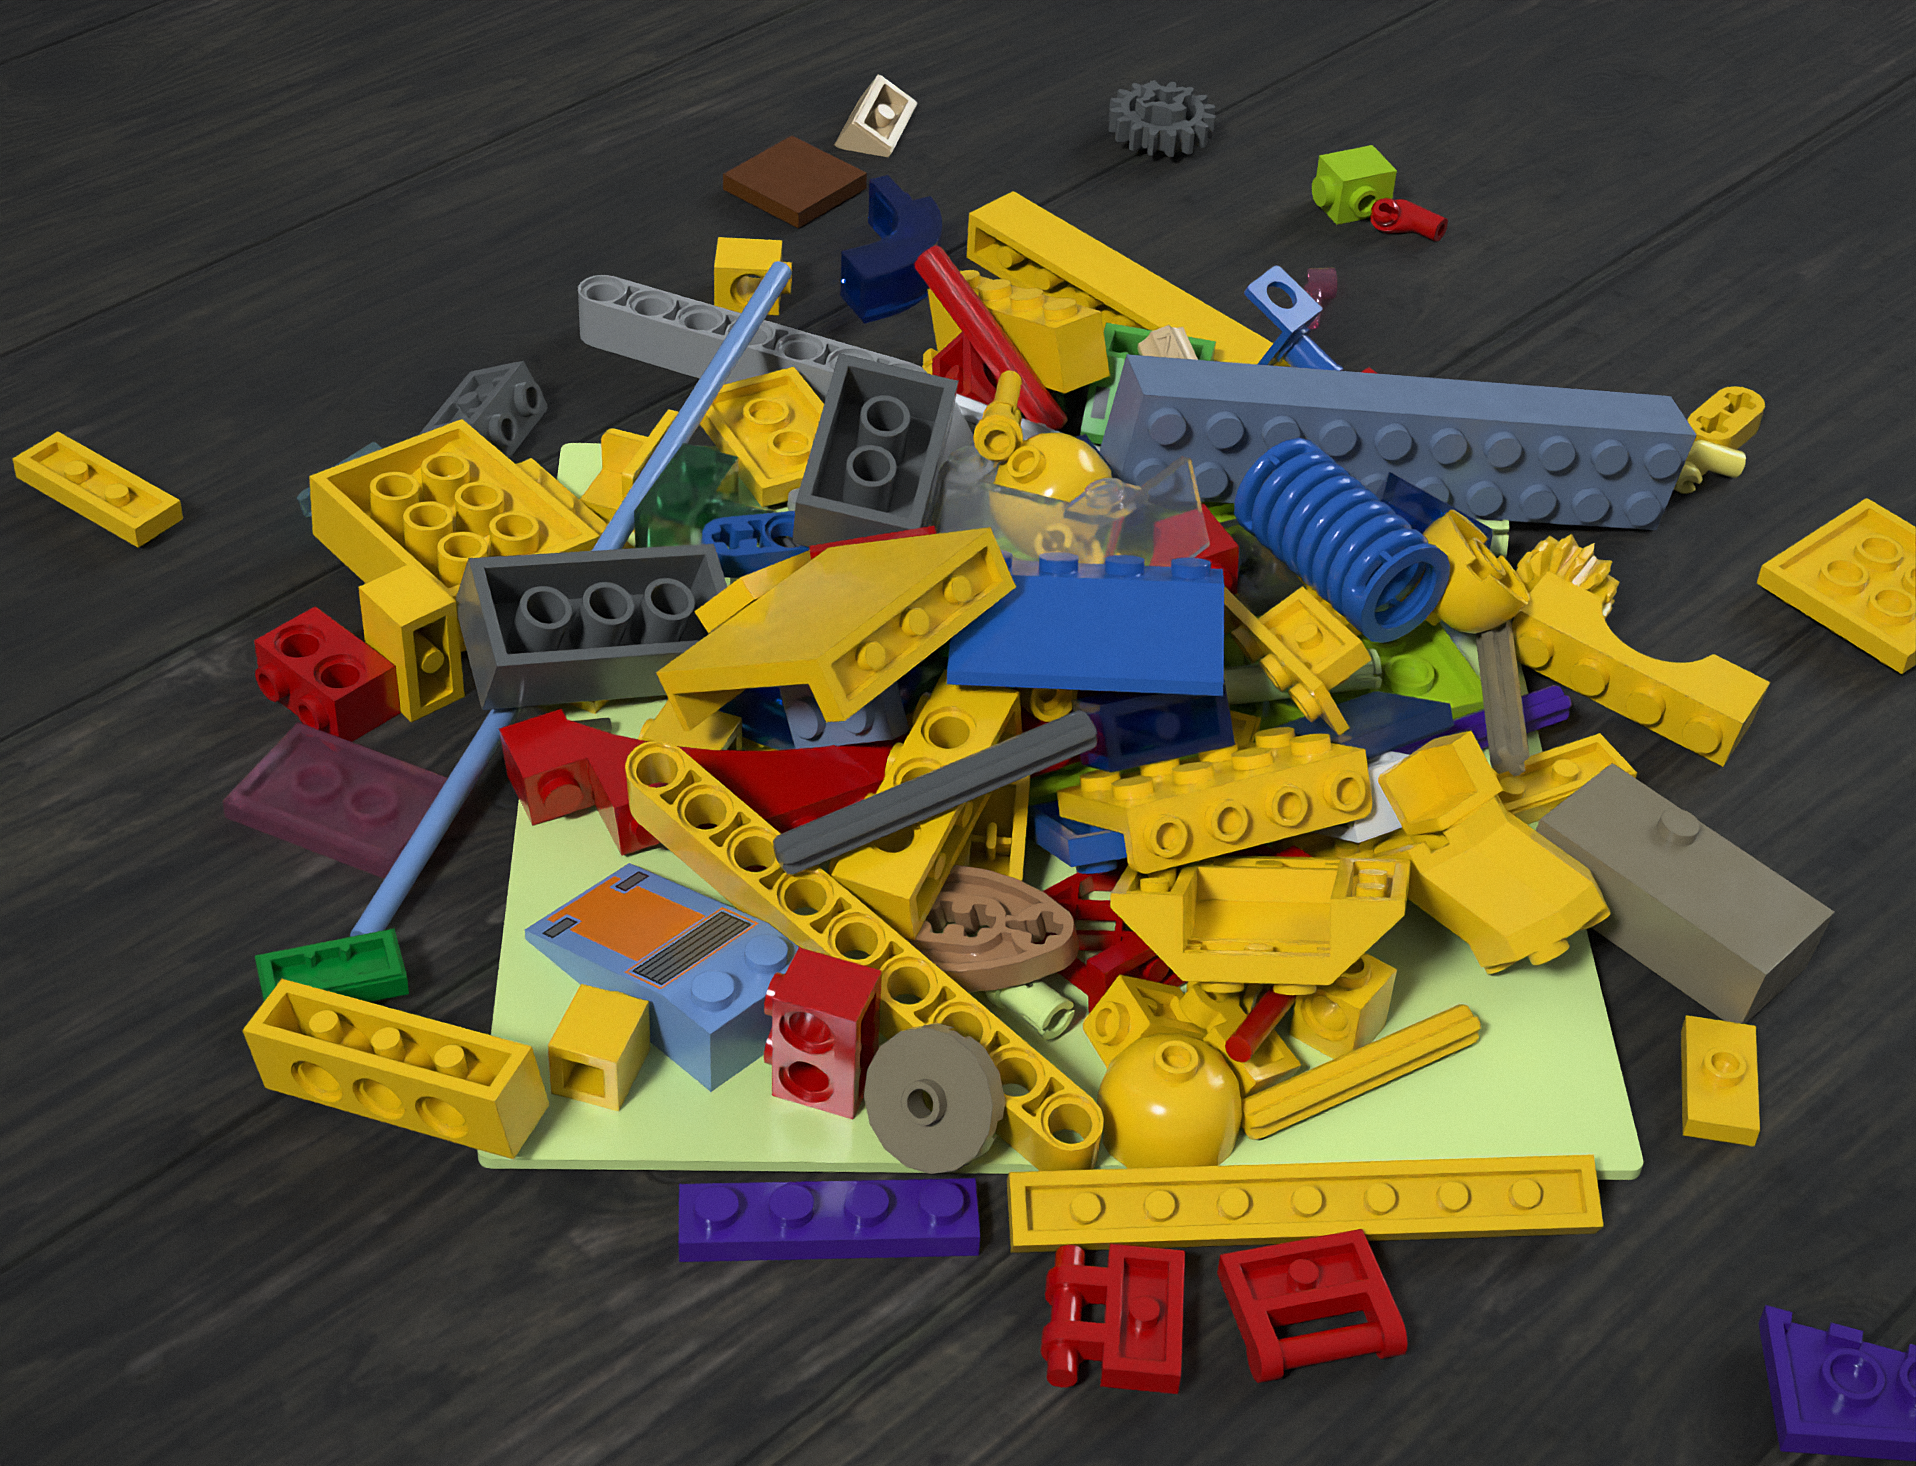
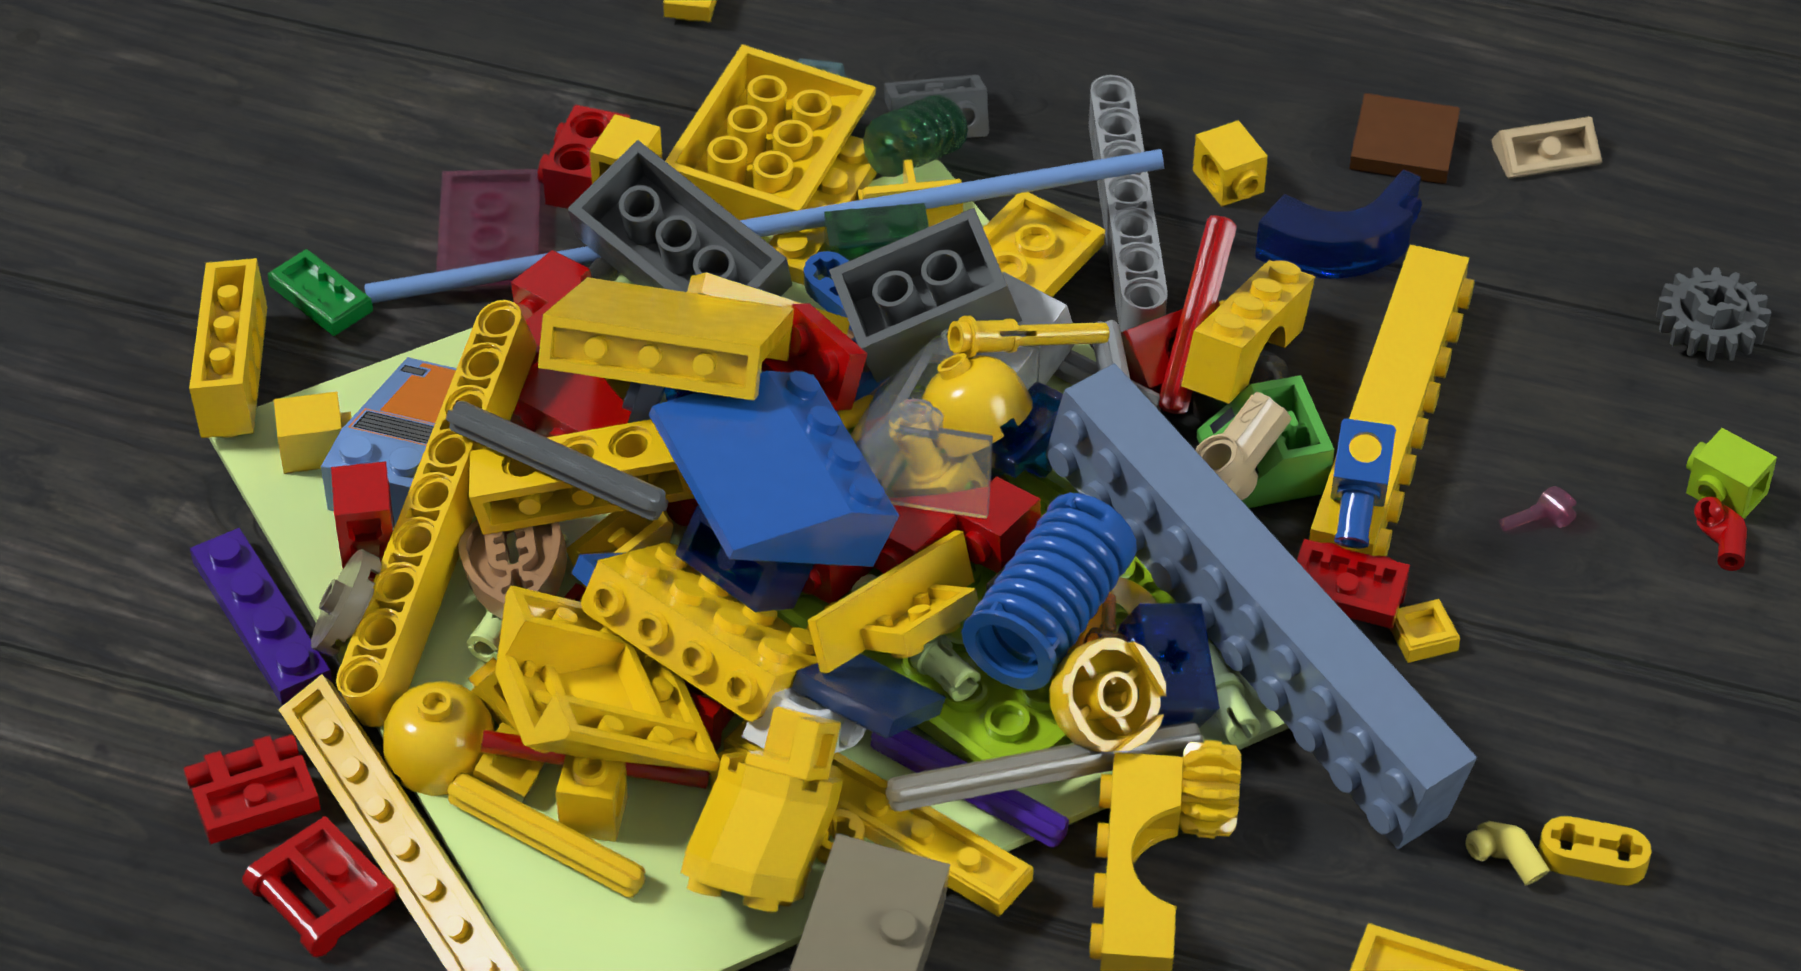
camera: 65 degrees right, 5 degrees up
none -> clear green piece [863,95,968,177]

